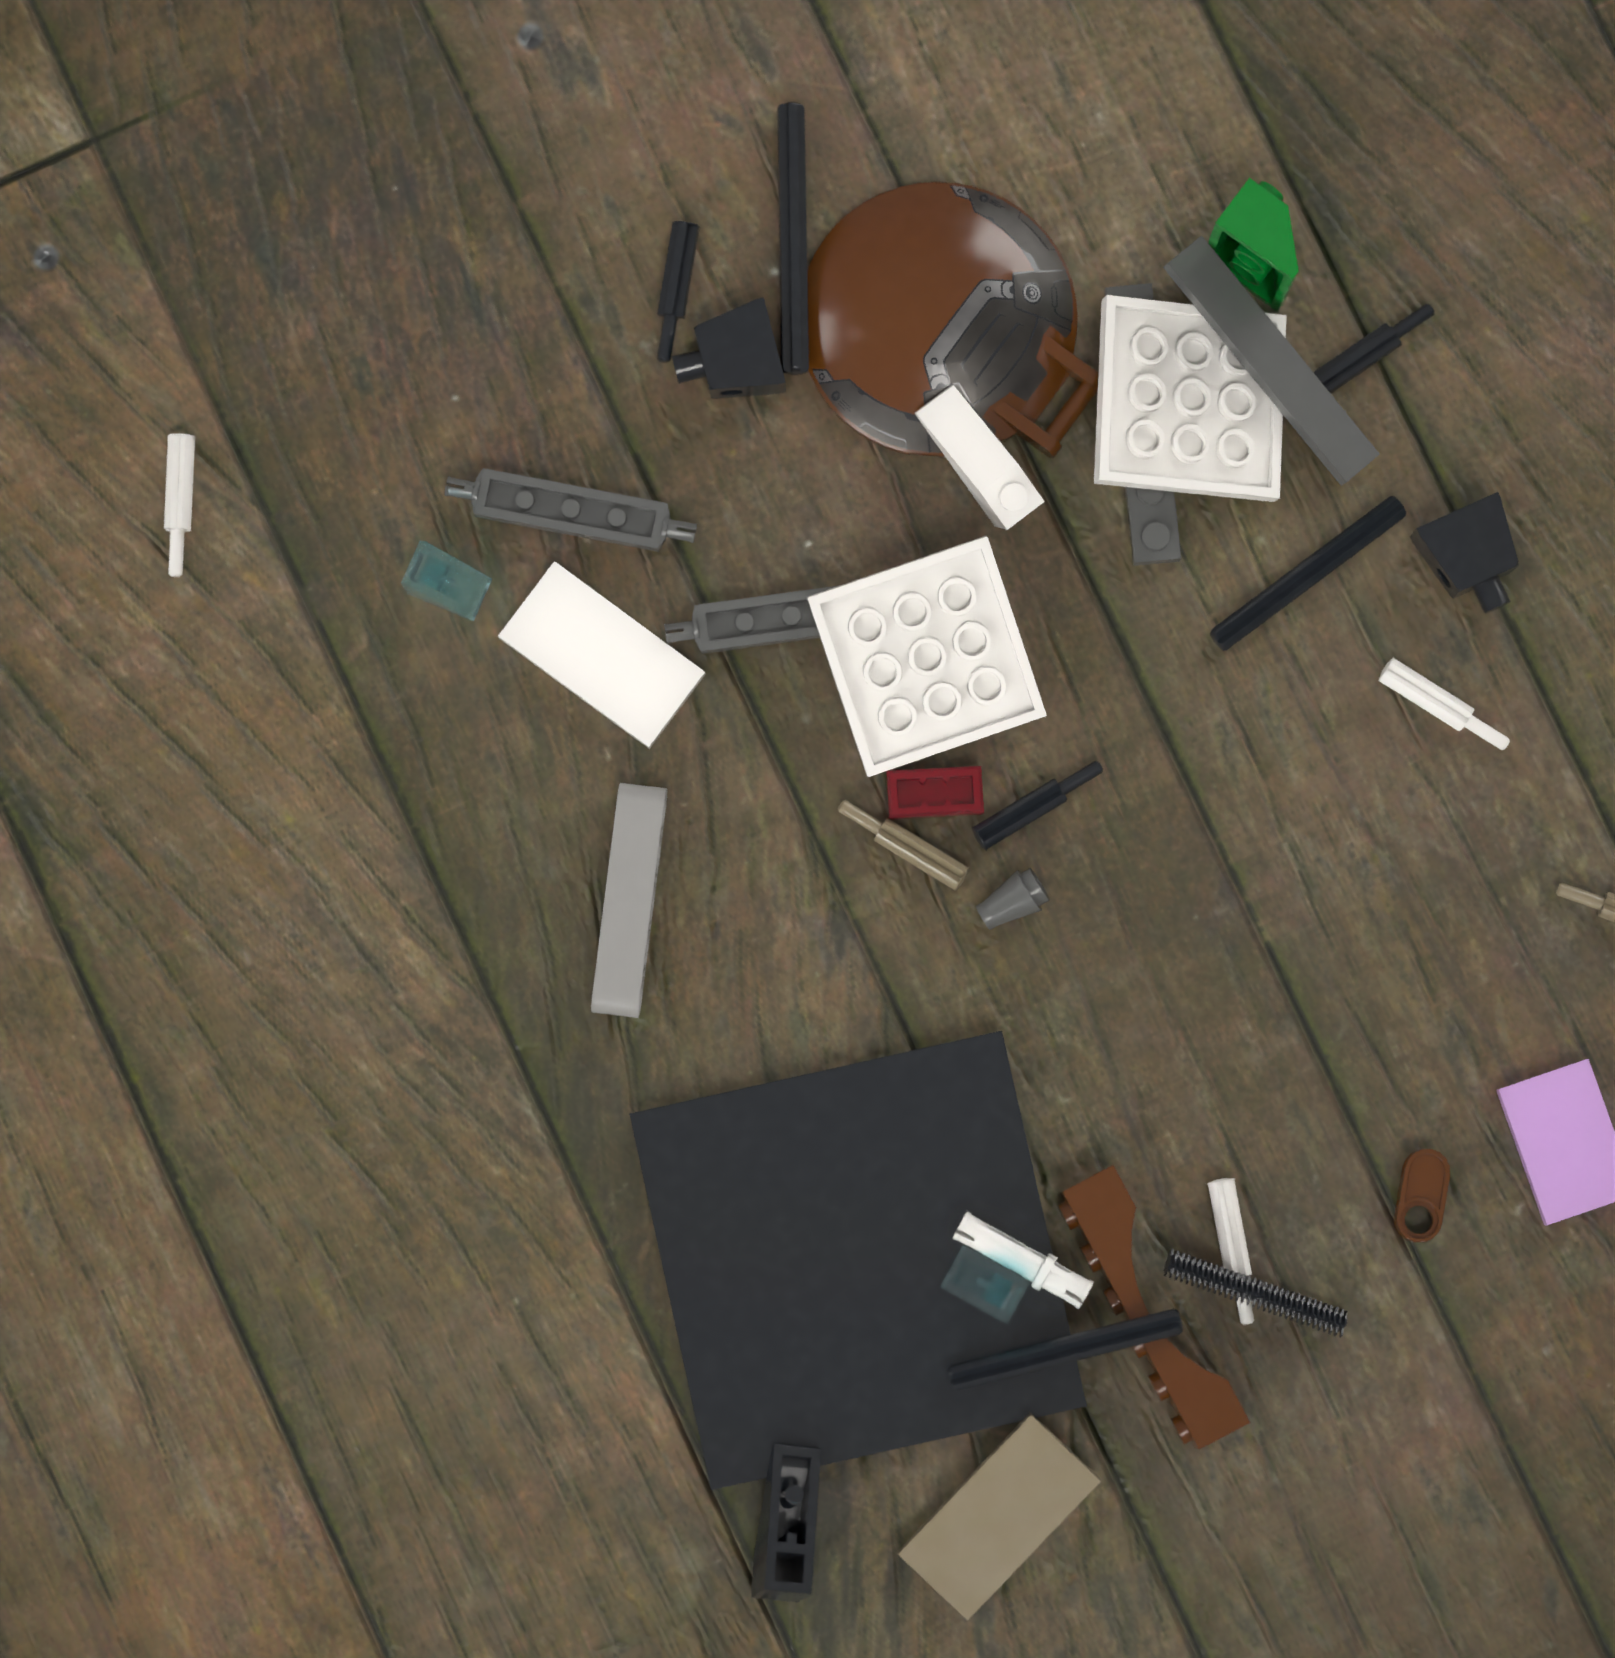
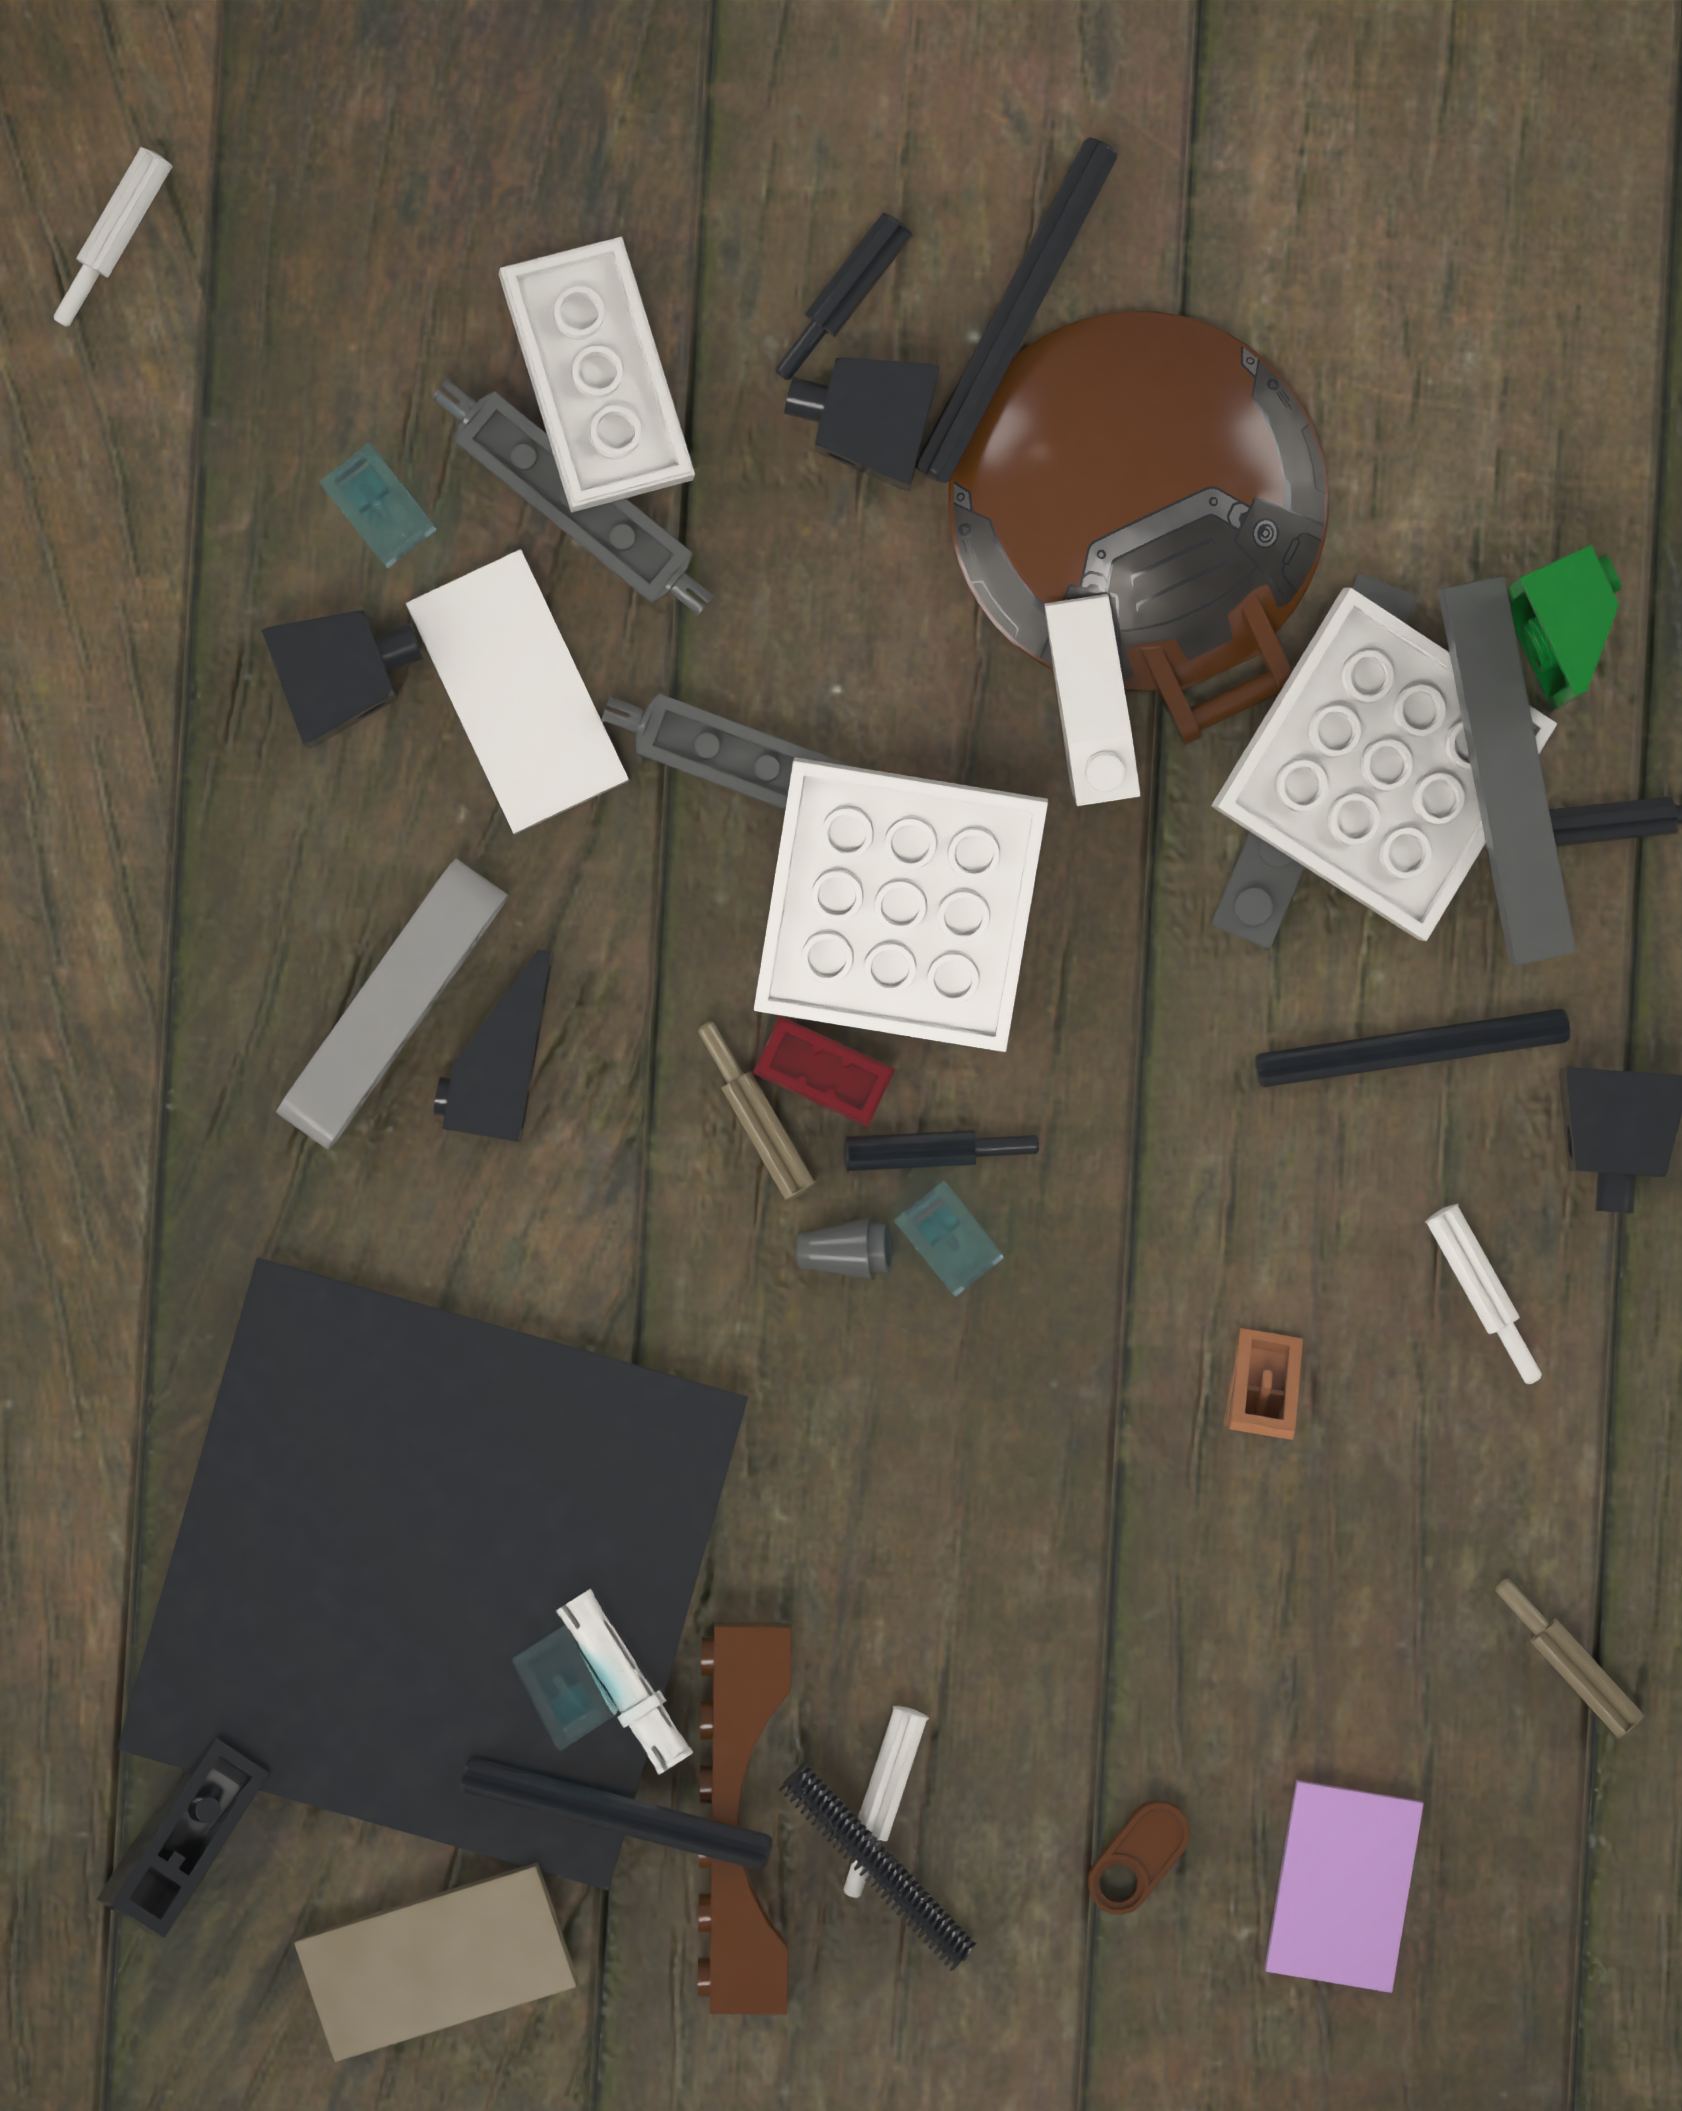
camera: 25 degrees right, 5 degrees up
none -> black torso [261,610,424,749]
none -> black slope [434,950,554,1142]
none -> white tile [499,237,695,513]
none -> clear light blue slope [893,1180,1004,1297]
none -> nougat slope [1223,1328,1303,1440]

